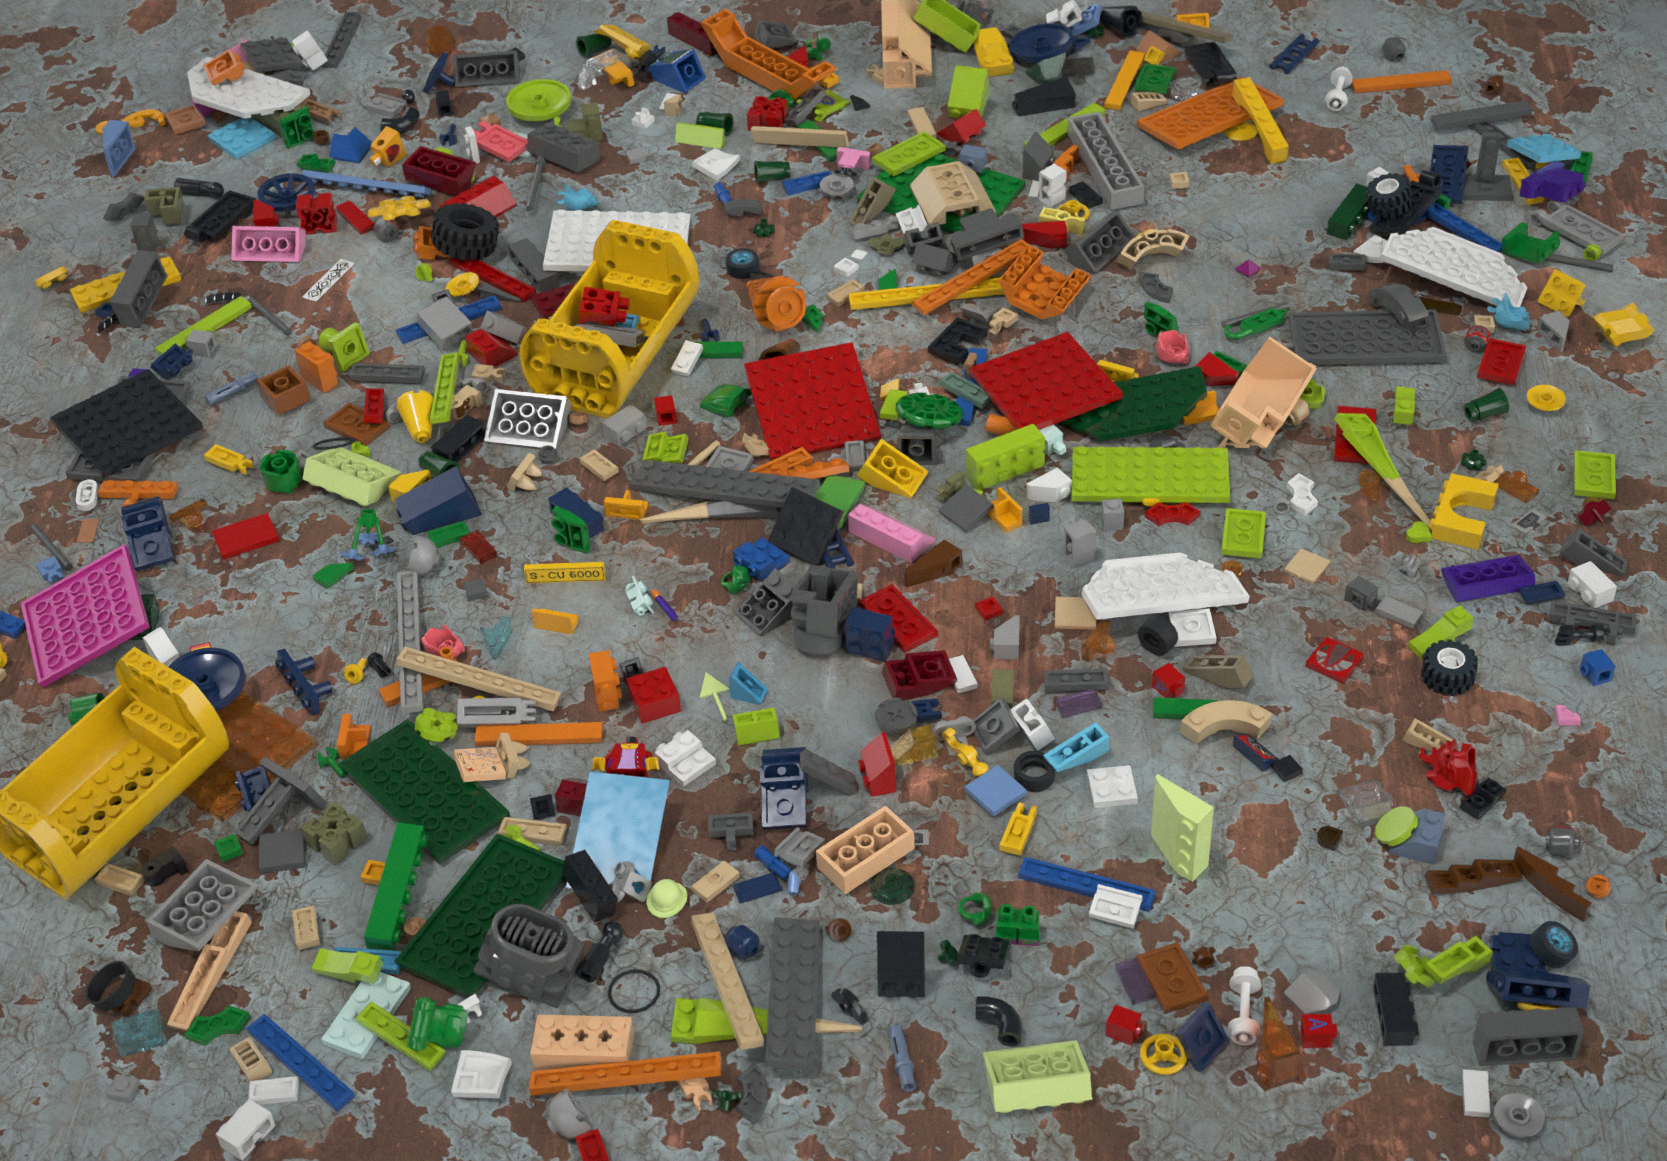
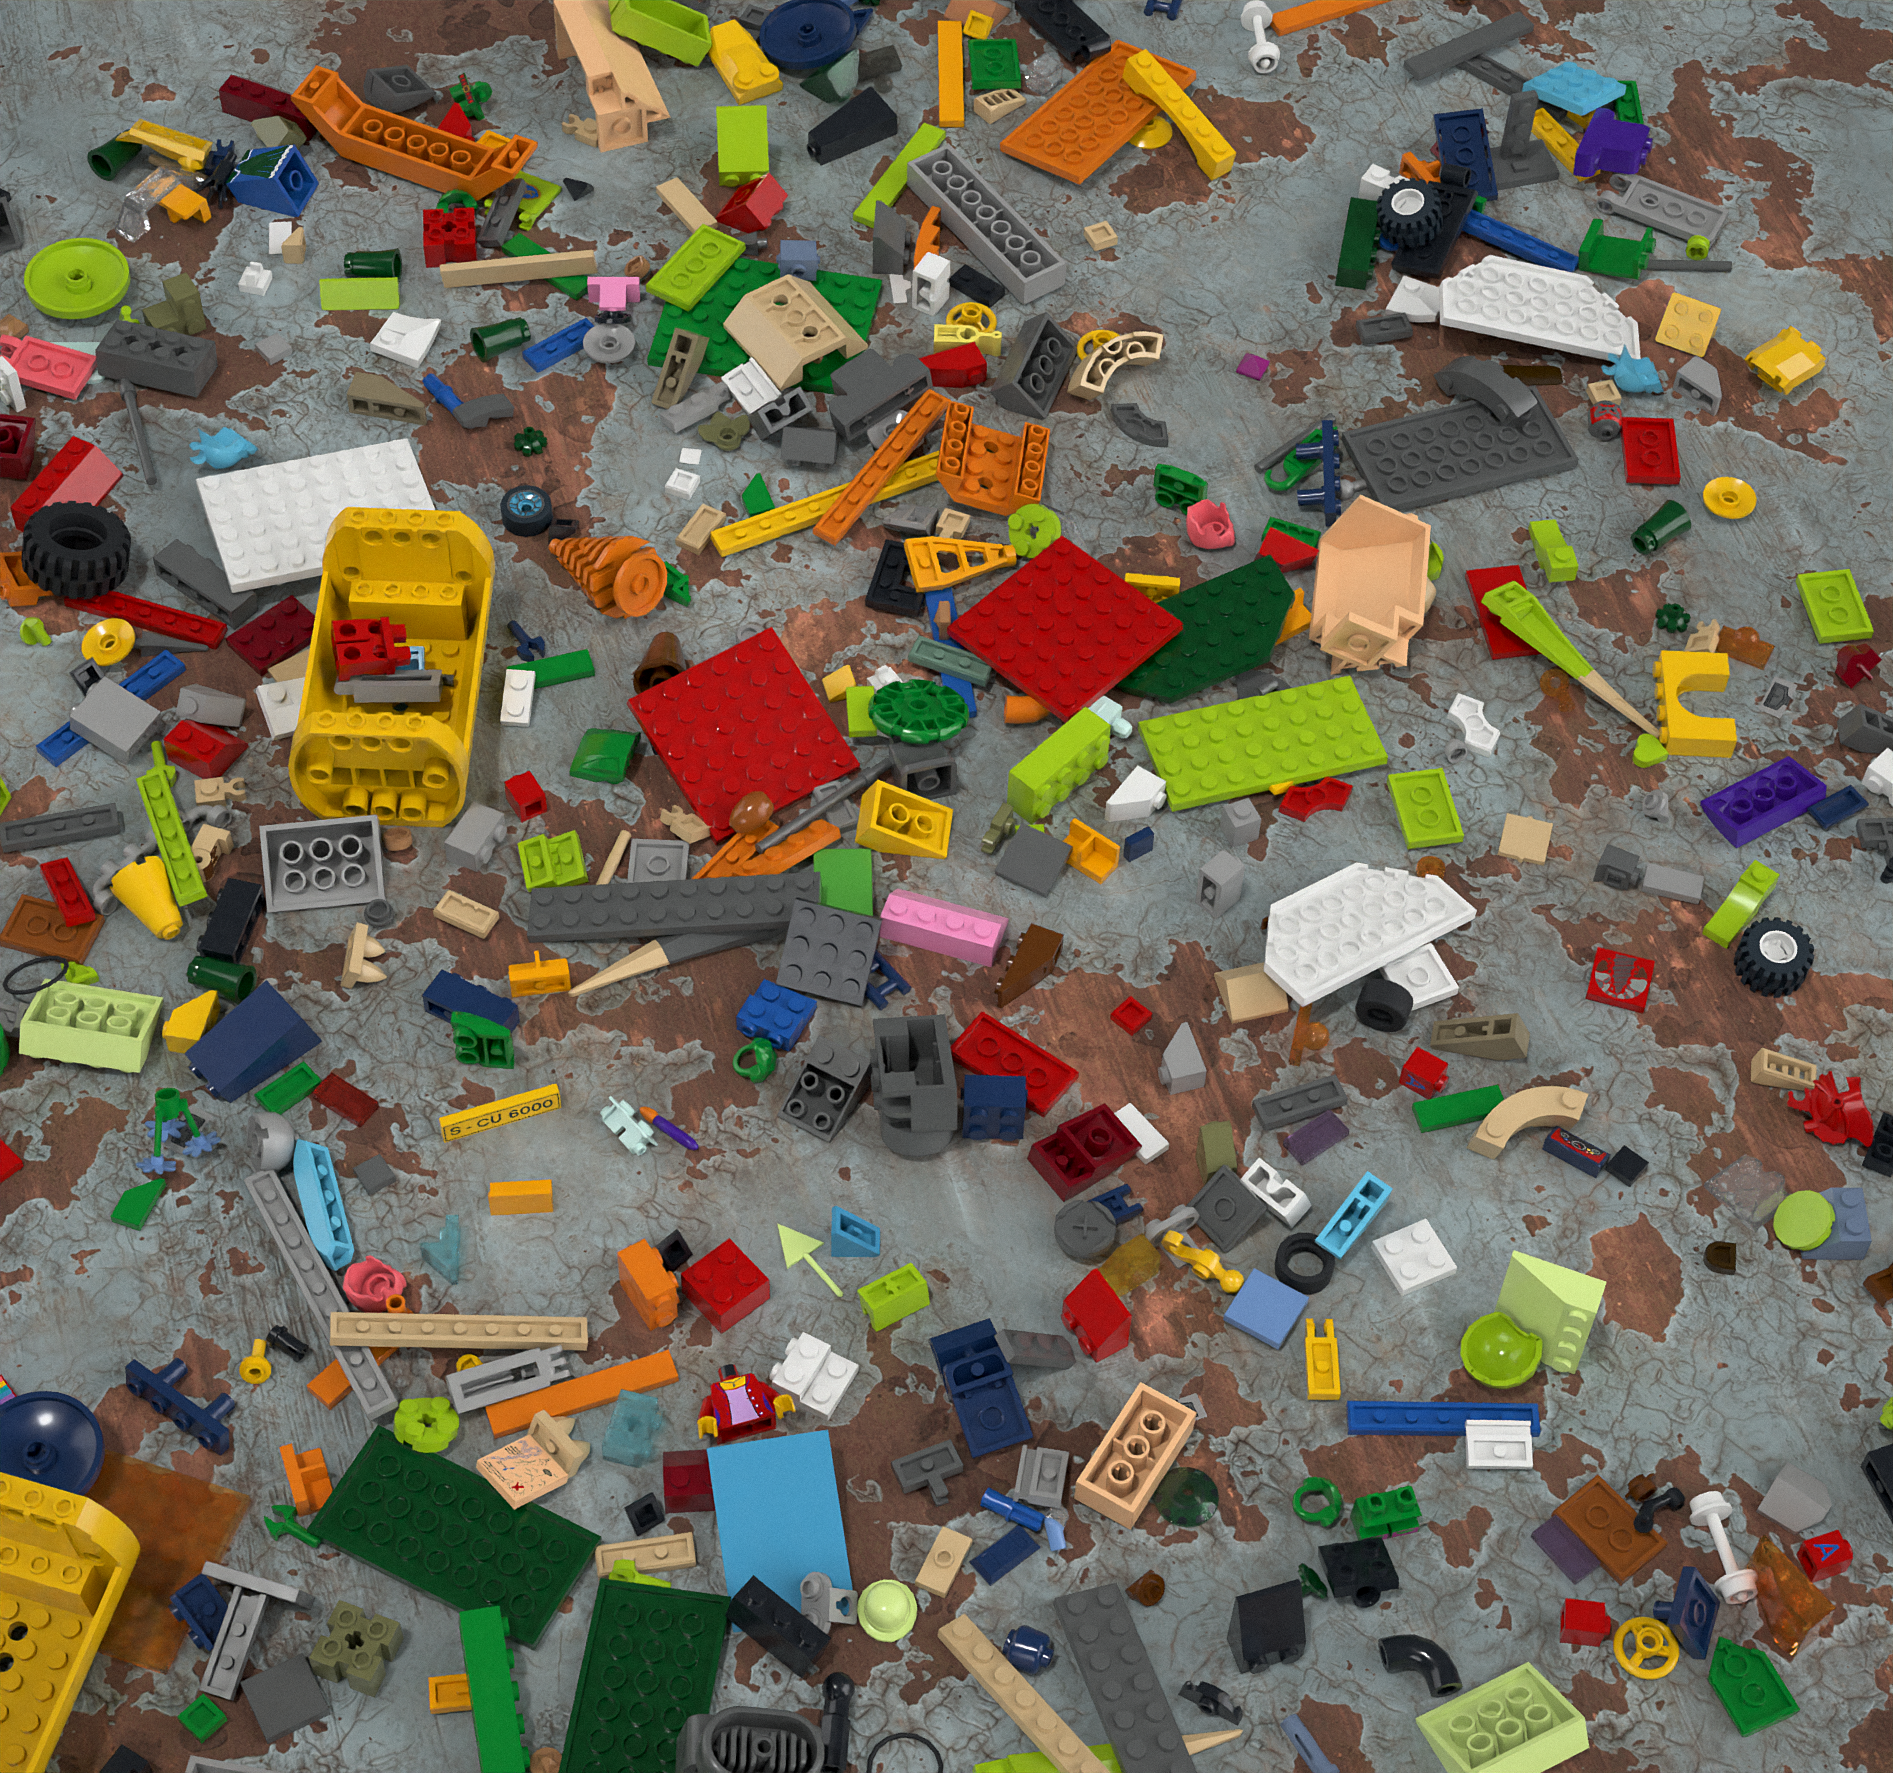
camera: 25 degrees left, 10 degrees up
none -> olive slope [251,116,307,150]
none -> medium azure brick [293,1139,354,1271]
none -> dark tan slope [347,372,427,426]
none -> clear light blue brick [602,1389,663,1469]
none -> dark orange animal [729,791,774,833]
none -> dark grey bar [755,758,892,854]
none -> light orange plate [903,536,1016,593]
none -> lime plate [1008,504,1061,558]
none -> dark blue plate [1296,420,1341,526]
none -> lime cylinder [1460,1312,1543,1390]
none -> black piece [1633,1487,1685,1533]
none -> green tile [1707,1636,1800,1737]

